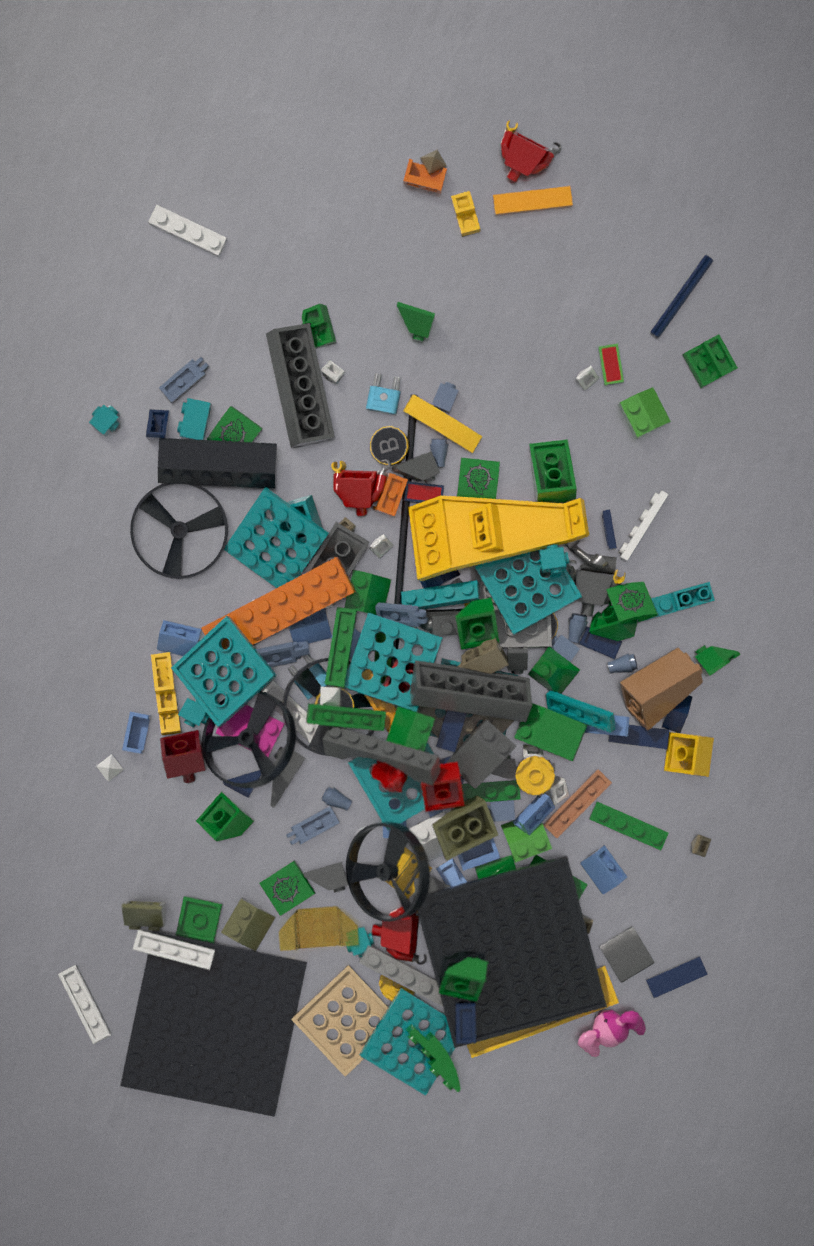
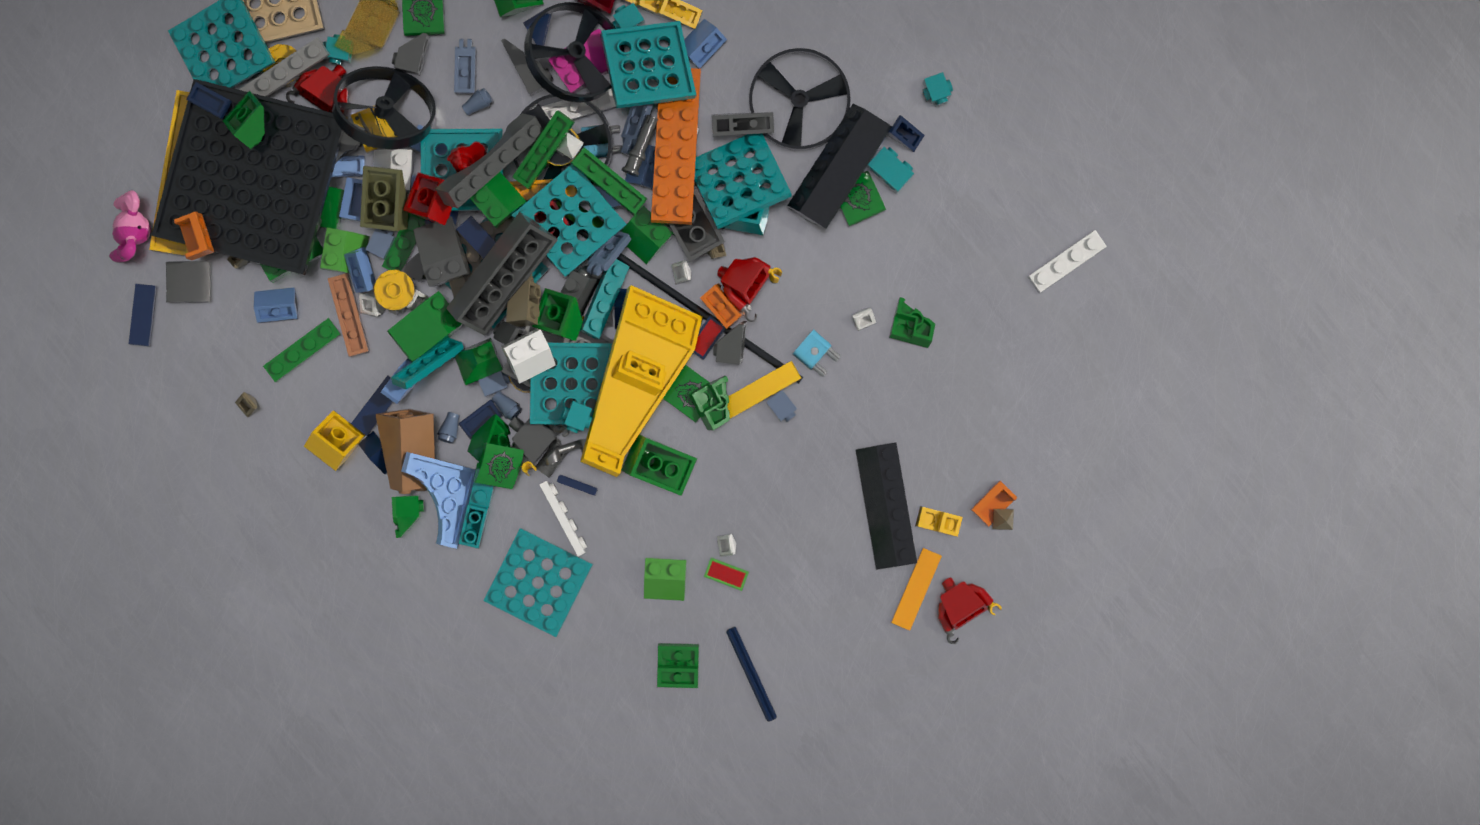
camera: 120 degrees right, 0 degrees up
sand blue hinge [159,357,209,403] -> none
dark grey slope [266,323,335,447] -> none
black tile [370,426,409,465] -> none
green slope [397,302,435,342] -> none
green slope [406,1024,461,1092] -> none
sand blue cone [430,438,449,467] -> none
none -> orange panel [174,211,214,260]
none -> light blue plate [401,452,476,549]
none -> teal piece [483,528,593,637]
none -> white slope [501,329,556,384]
none -> dark grey pin [621,115,658,177]
none -> green slope [689,376,730,430]
none -> dark grey slope [711,112,774,136]
none -> black slope [855,442,917,570]

